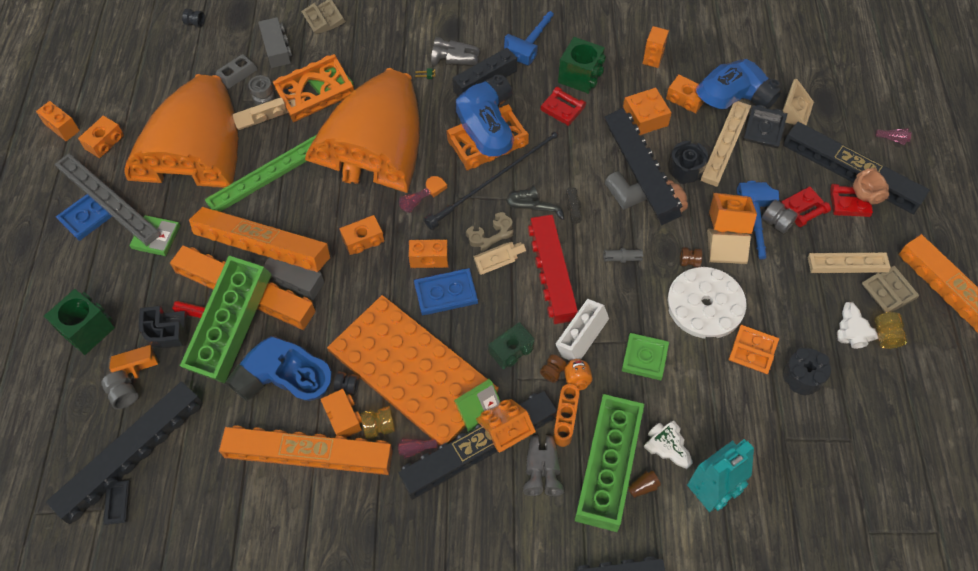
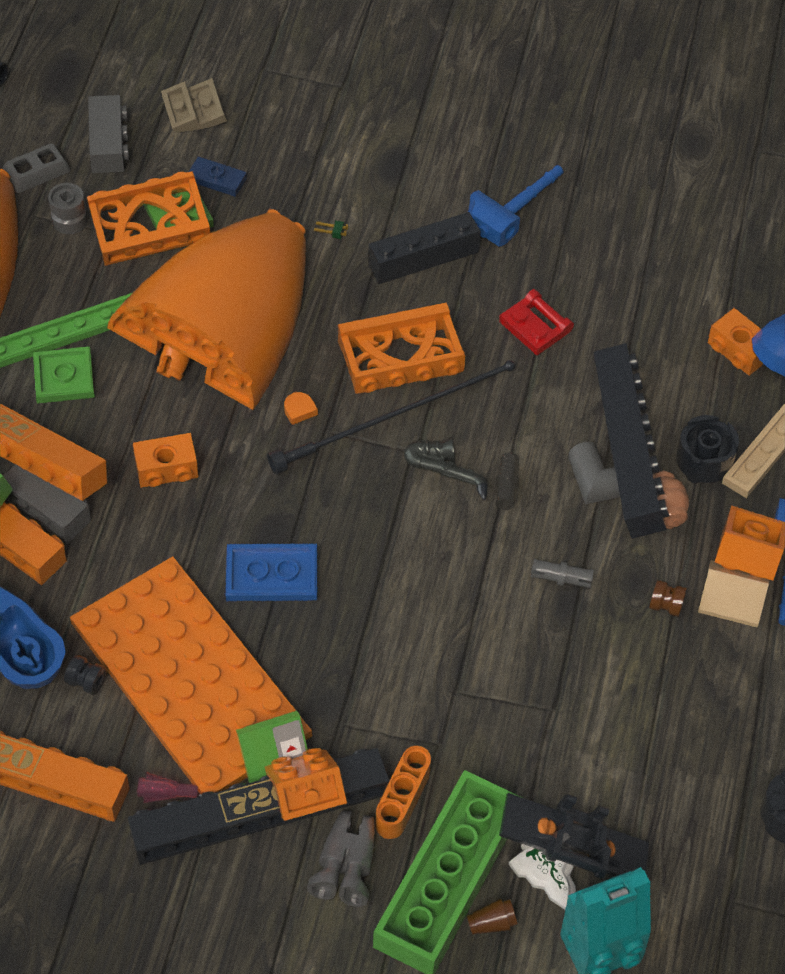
camera: 10 degrees right, 5 degrees down
tan bracket [233,93,296,130] -> none
orange brick [320,389,363,438] -> none
clear yellow wheel [361,406,395,439] -> none
clear pink cone [399,188,430,213] -> none
orange brick [409,240,448,268] -> none
flat silver piece [431,37,480,66] -> none
blue piece [456,74,514,157] -> none
dark tan helmet [466,212,513,251] -> none
tan hinge [473,242,526,275] -> none
clear green brick [488,322,534,369] -> none
red brick [527,215,578,324] -> none
reddish brown wheel [540,354,567,383] -> none
white brick [556,299,609,361] -> none
dark green brick [558,37,606,94] -> none
orange head [564,359,593,390] -> none
bright green plate [622,333,669,380] -> none
orange brick [623,88,672,135] -> none
orange brick [643,26,669,68] -> none
white plate [667,267,746,338] -> none
orange slope [729,325,779,374] -> none
none -> bright green tile [33,346,95,404]
none -> dark blue plate [189,157,247,197]
none -> black piece [499,793,649,879]

